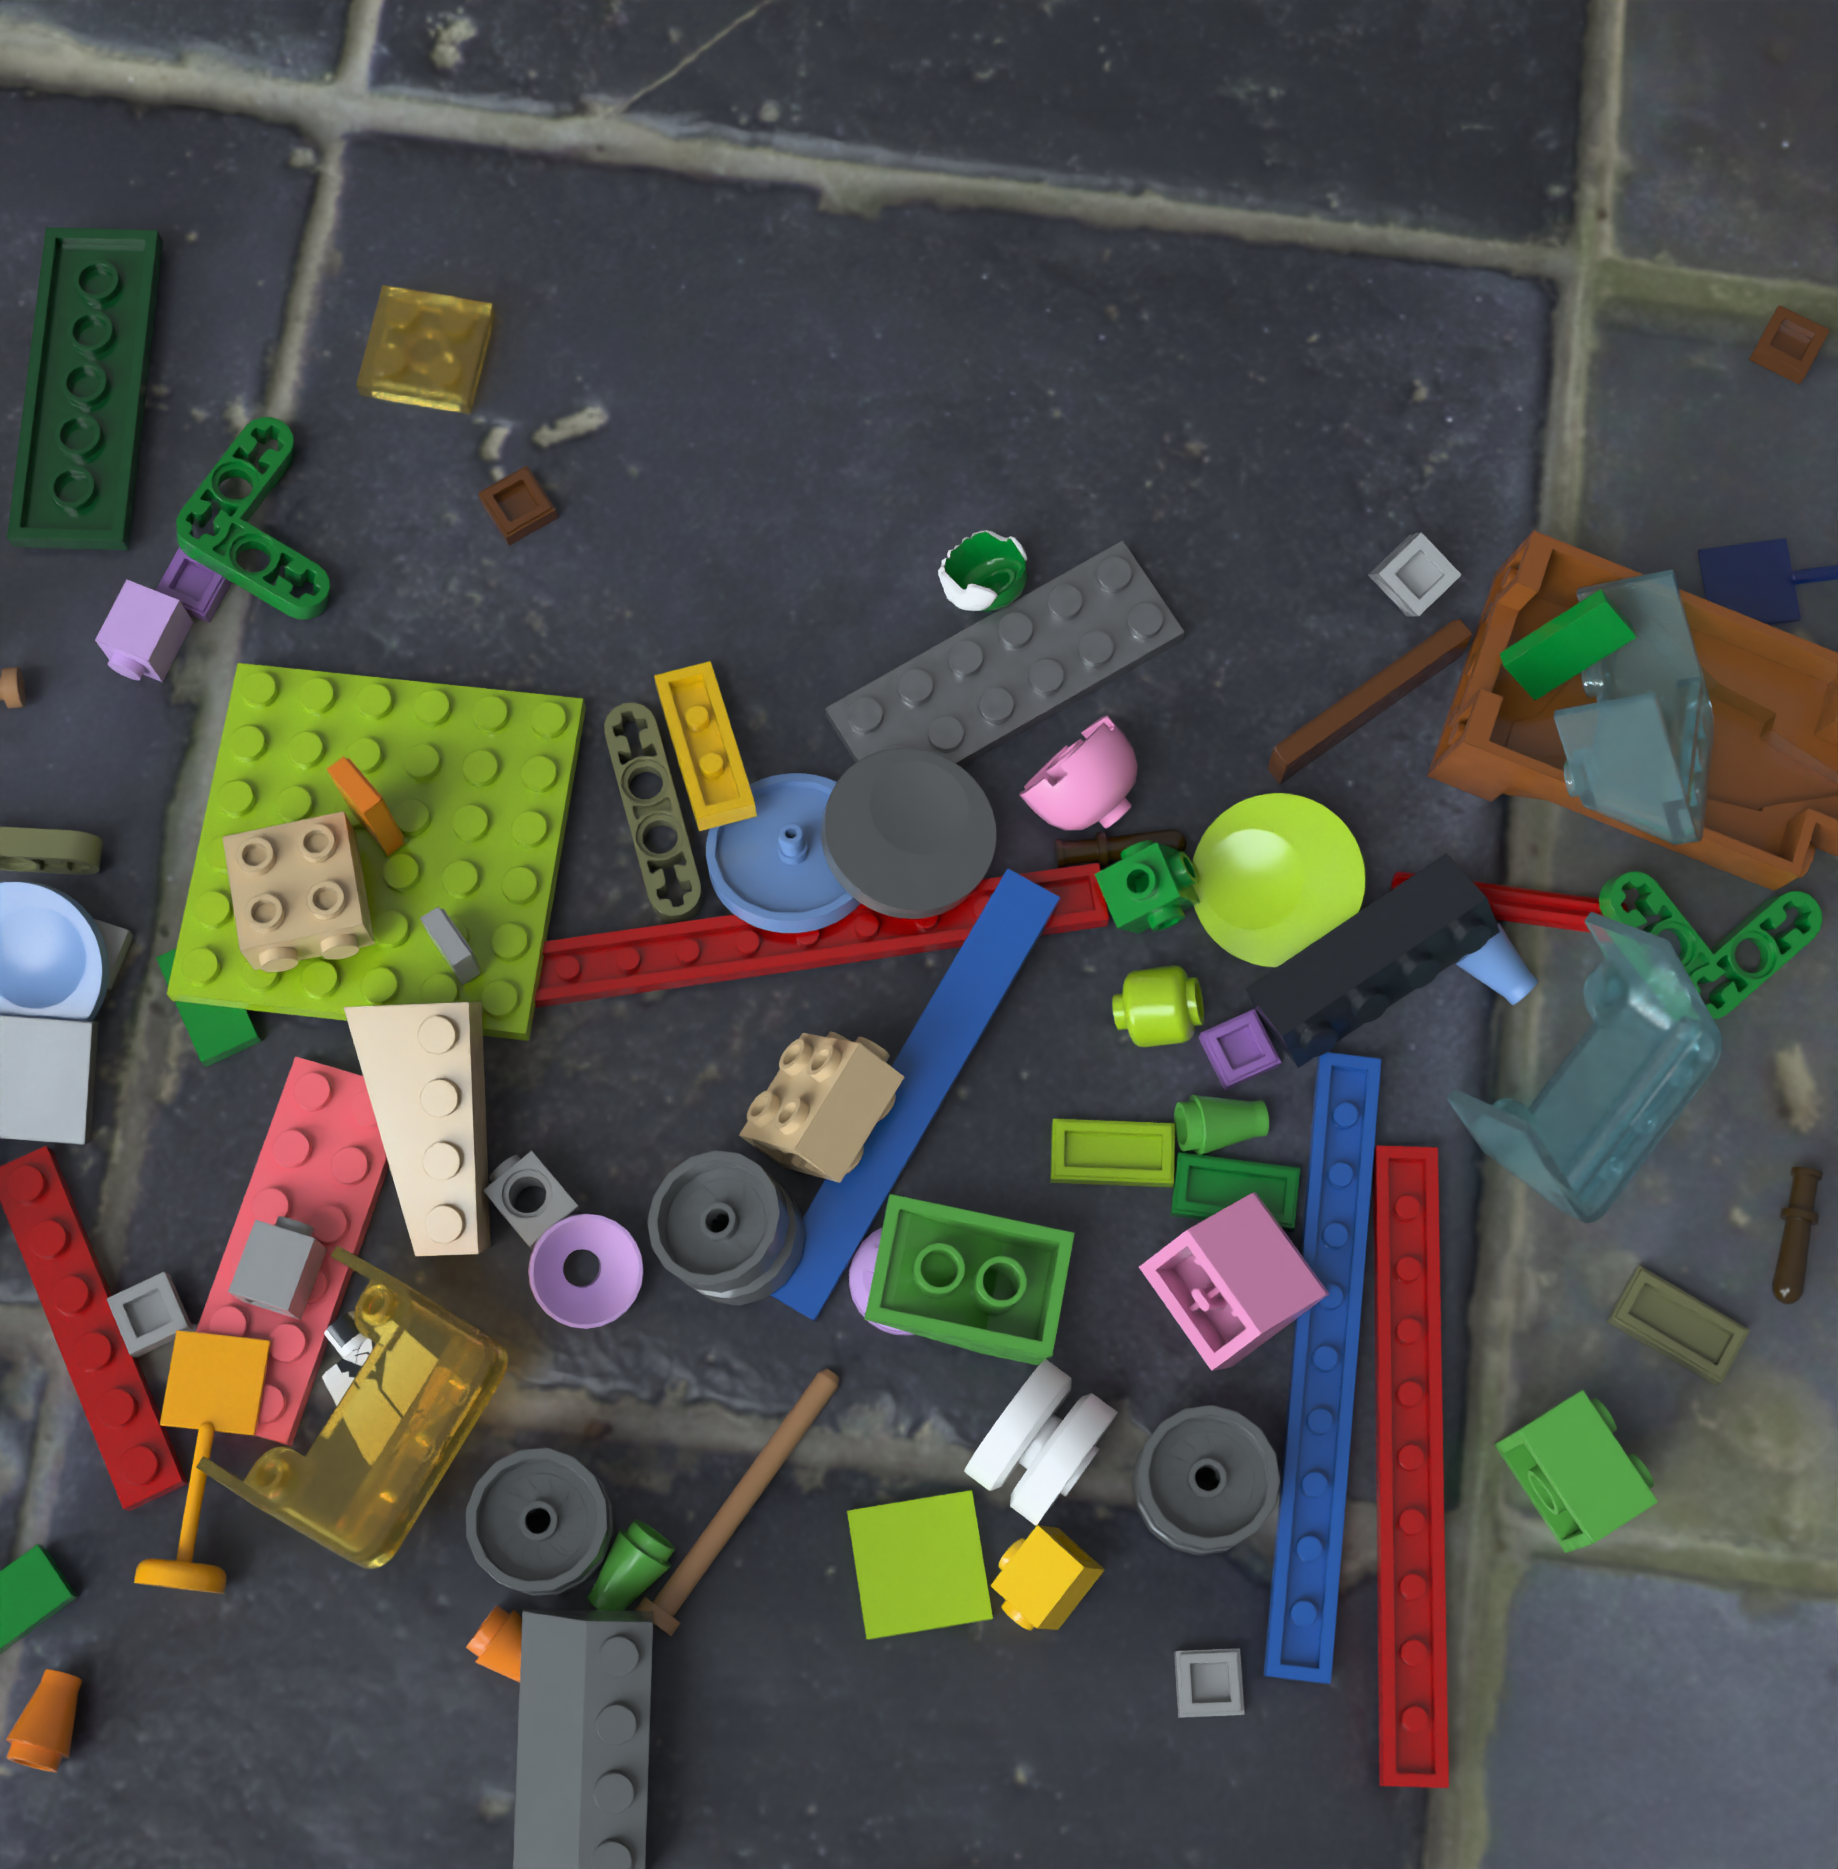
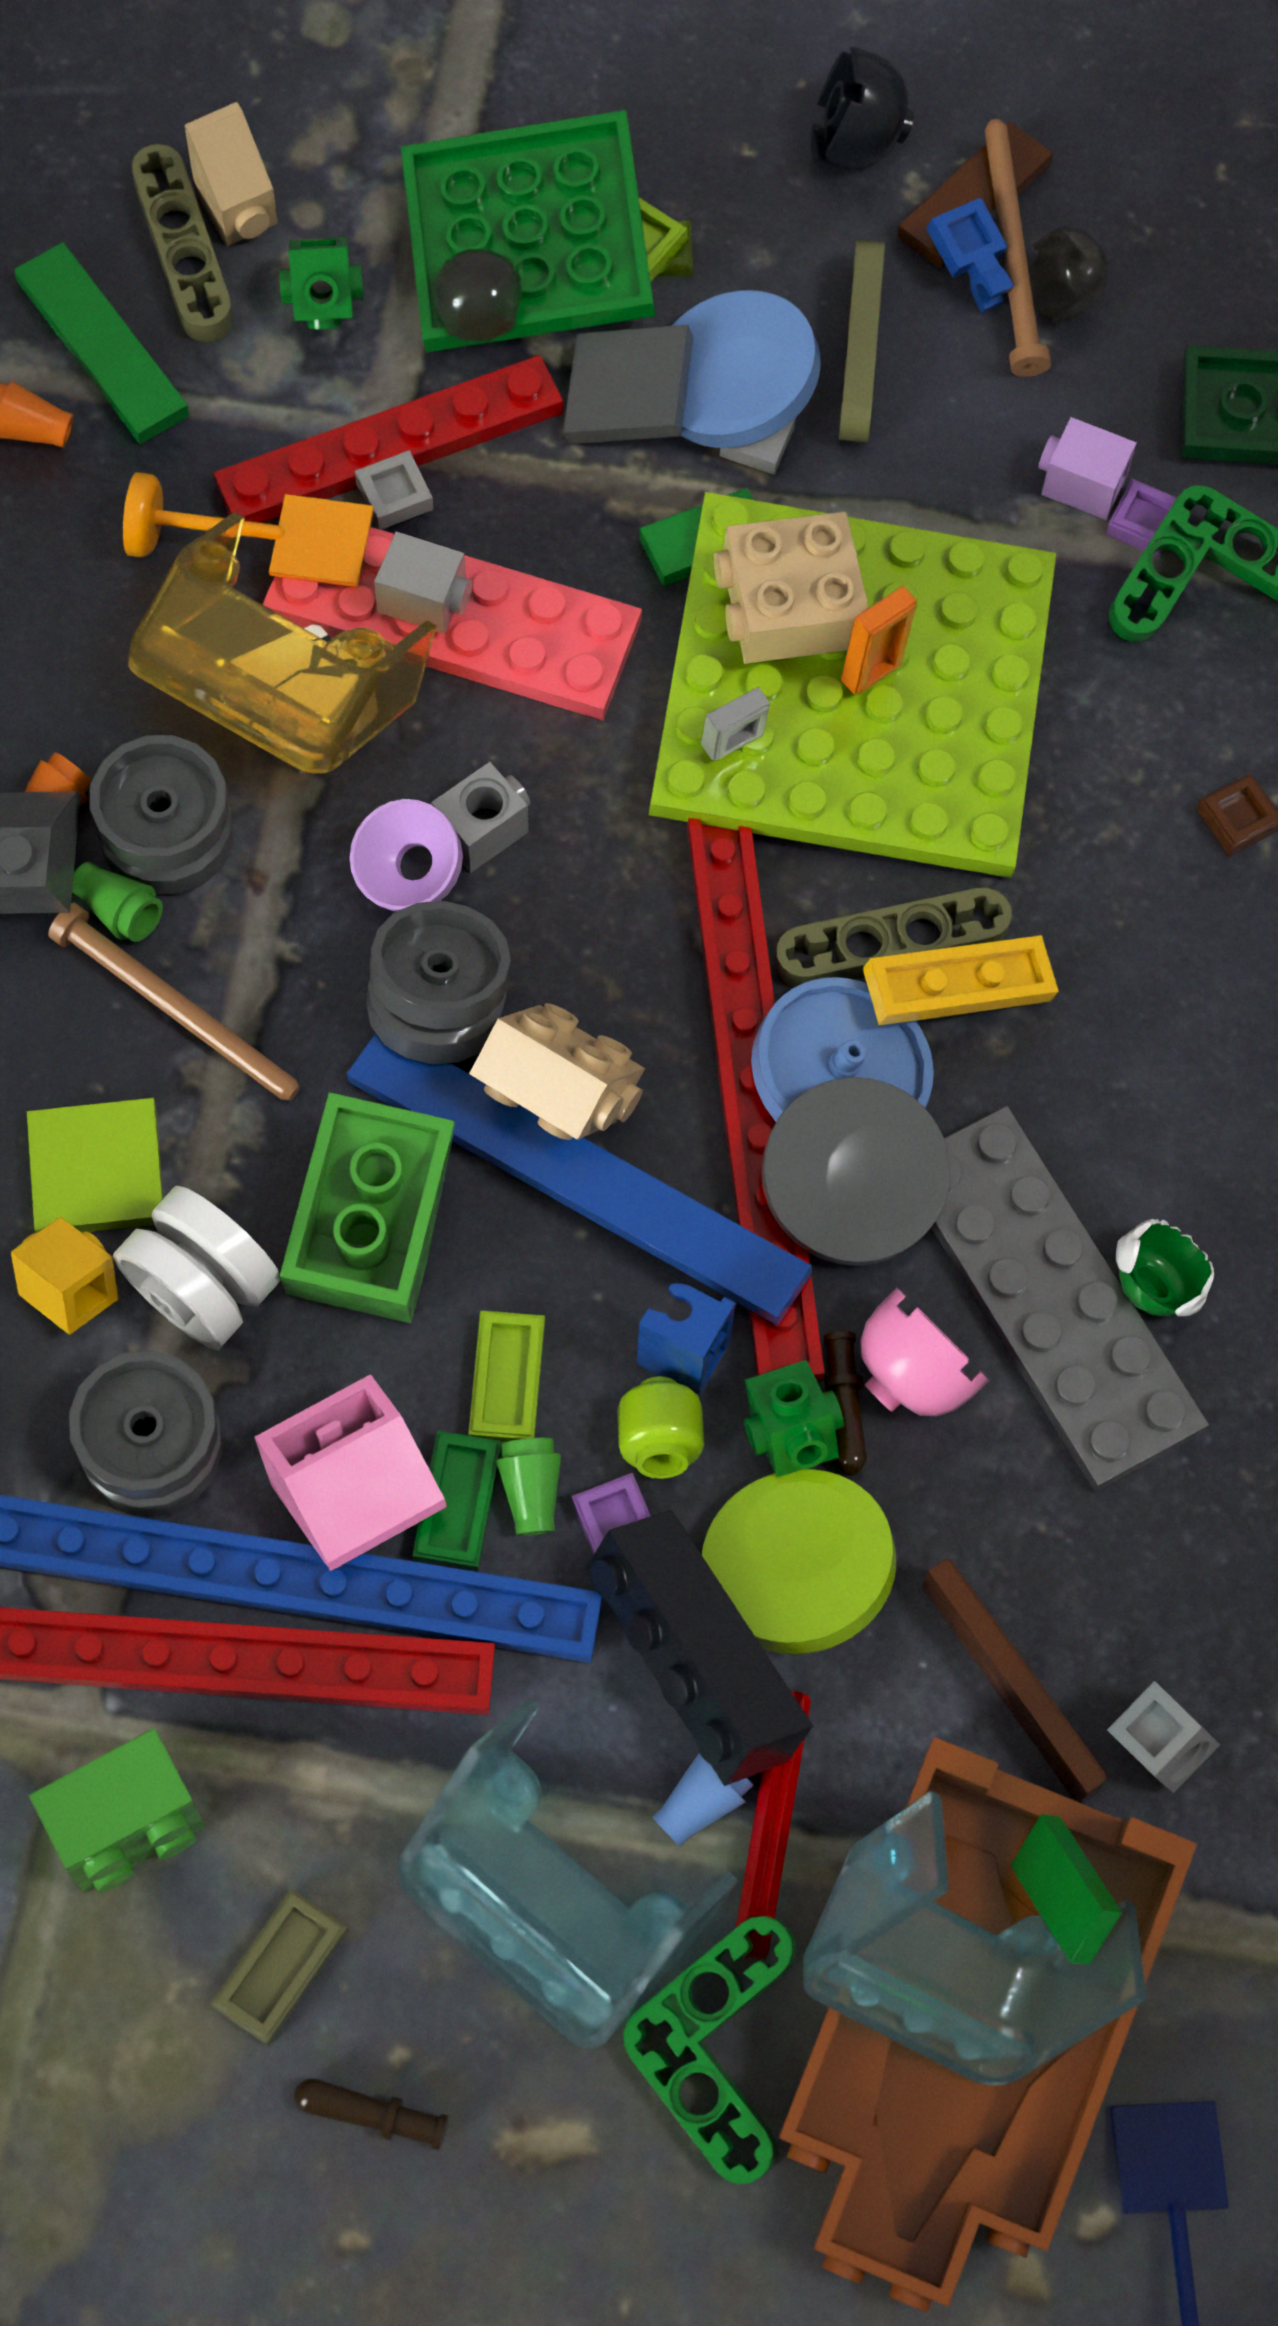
camera: 90 degrees right, 5 degrees down
tan wedge [344,1001,491,1256] -> none
none -> blue hinge [637,1283,736,1397]

